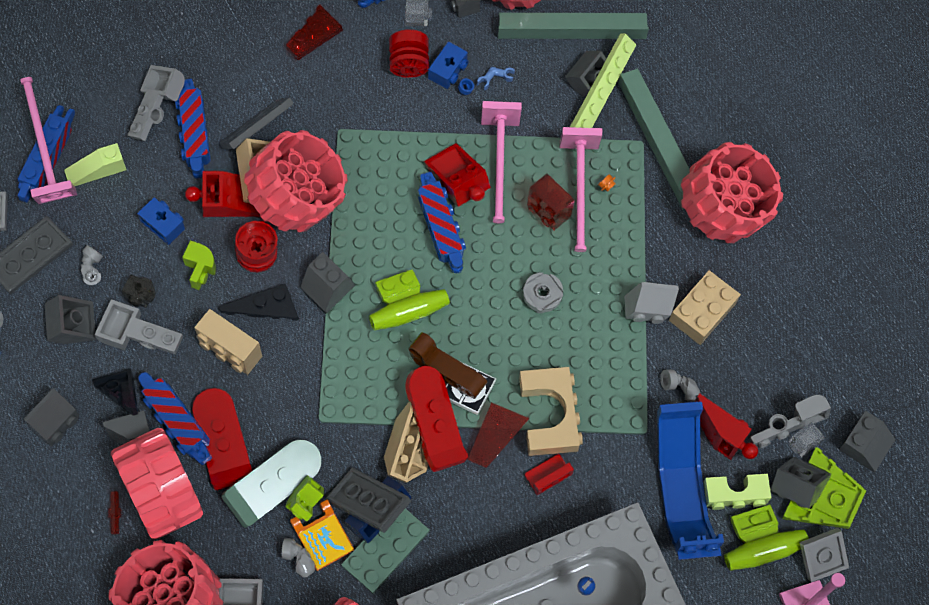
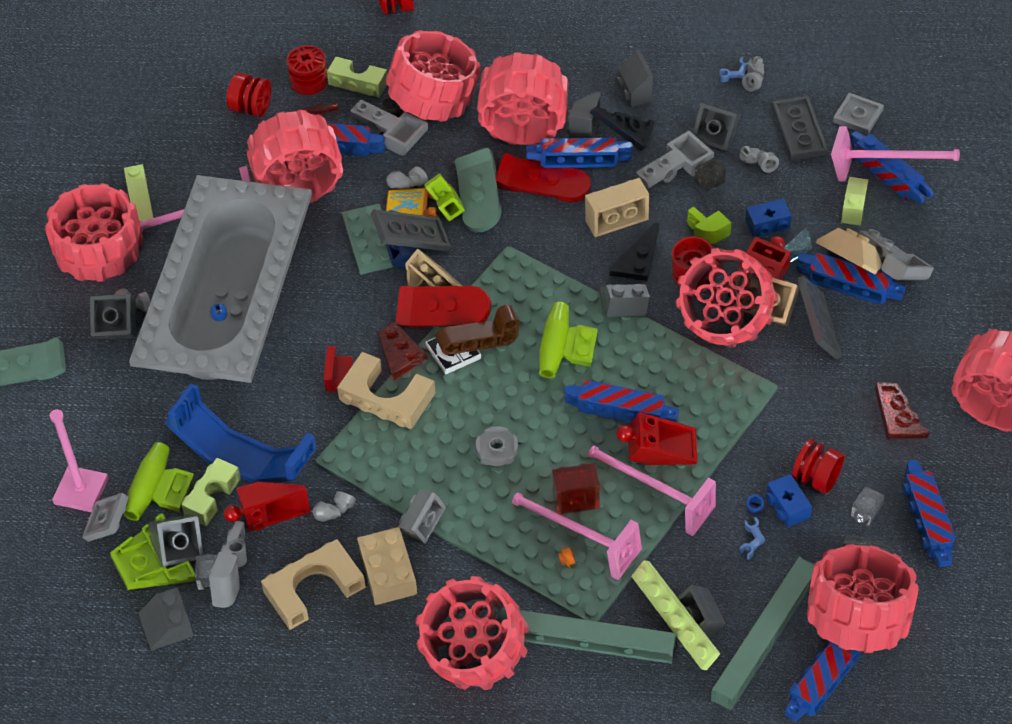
camera: 130 degrees right, 15 degrees down
none -> tan arch [261,539,366,630]
none -> clear light blue slope [783,227,812,263]
none -> tan wedge [816,228,882,274]

